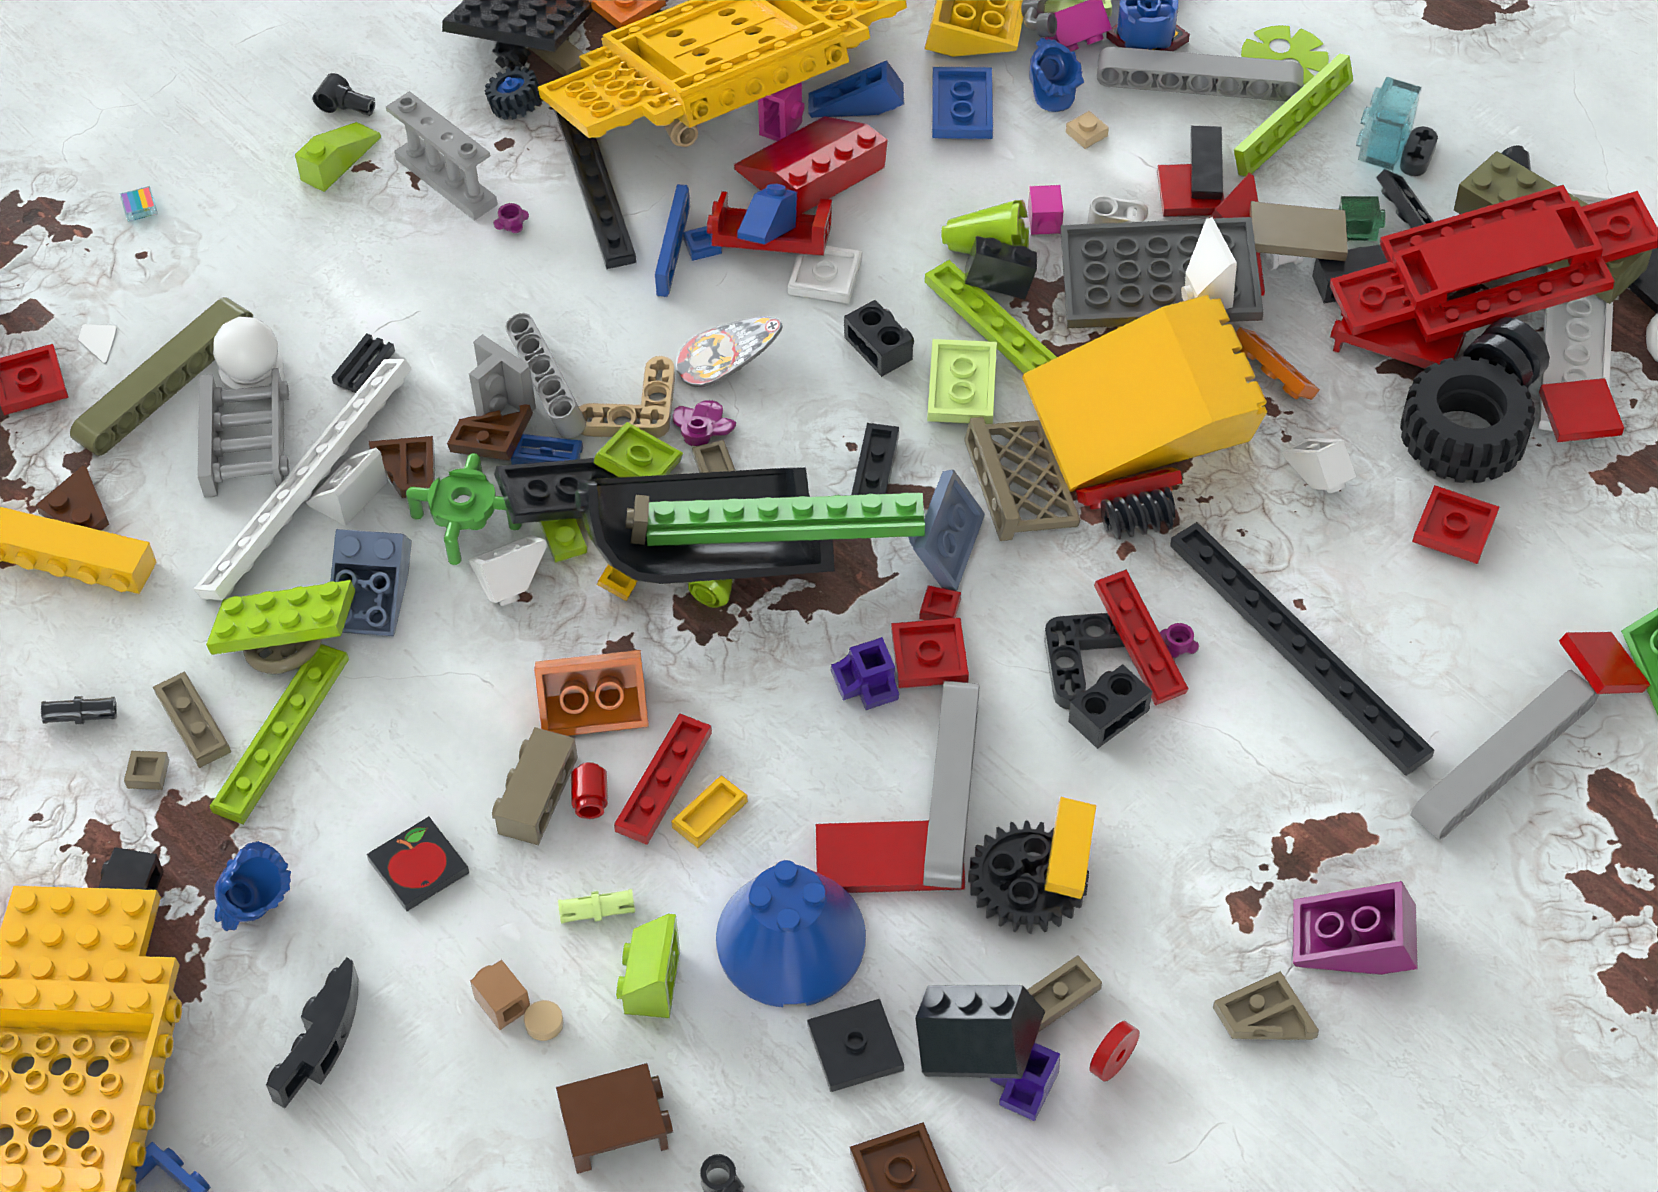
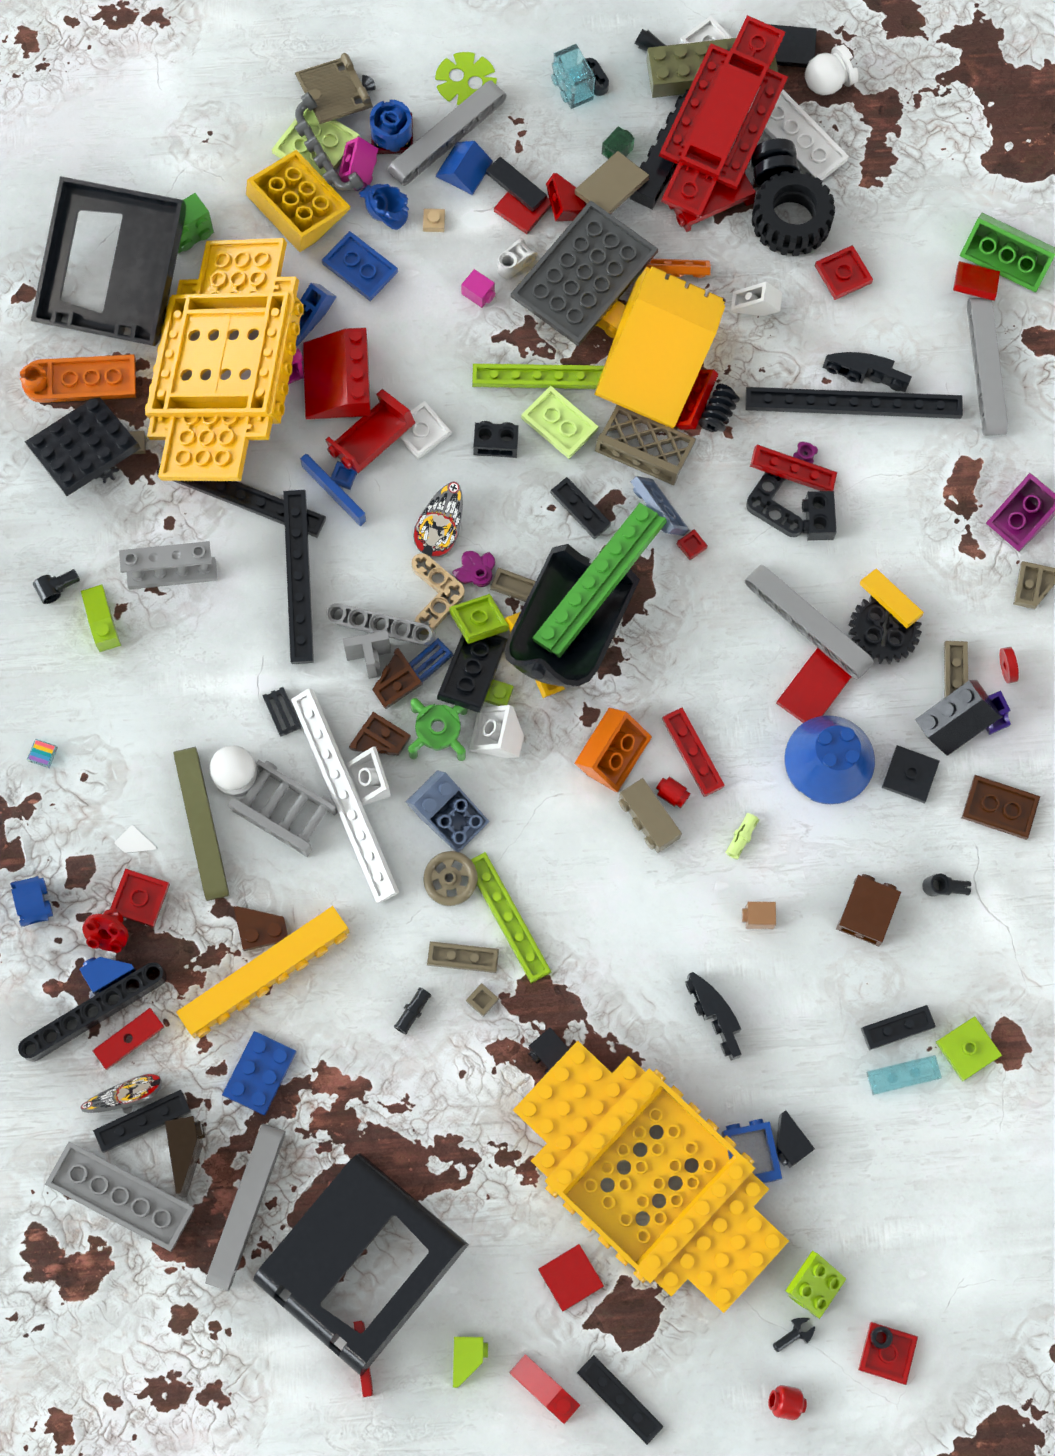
camera: 55 degrees left, 20 degrees up
lime plate [206,580,355,655] -> none
blue hair [214,841,291,931] -> none
tile [367,816,469,912] -> none
black wheel [484,66,542,120] -> none
magenta plate [493,203,529,233] -> none
tan tile [524,1000,563,1041] -> none
lime slope [616,913,680,1018] -> none
dark tan plate [625,495,649,545] -> none
yellow tile [671,775,748,848] -> none
blue slope [737,184,797,244] -> none
dark purple brick [830,637,900,710] -> none
red plate [891,618,969,688] -> none
lime cone [941,200,1029,254] -> none
black brick [965,236,1037,300] -> none
white slope [1181,217,1237,309] -> none
lime plate [1233,53,1354,176] -> none
black plate [1376,169,1434,228] -> none
red tile [1539,378,1624,442] -> none
none -> black plate [283,490,314,664]
none -> blue slope [436,141,493,195]
none -> black slope [822,352,912,392]

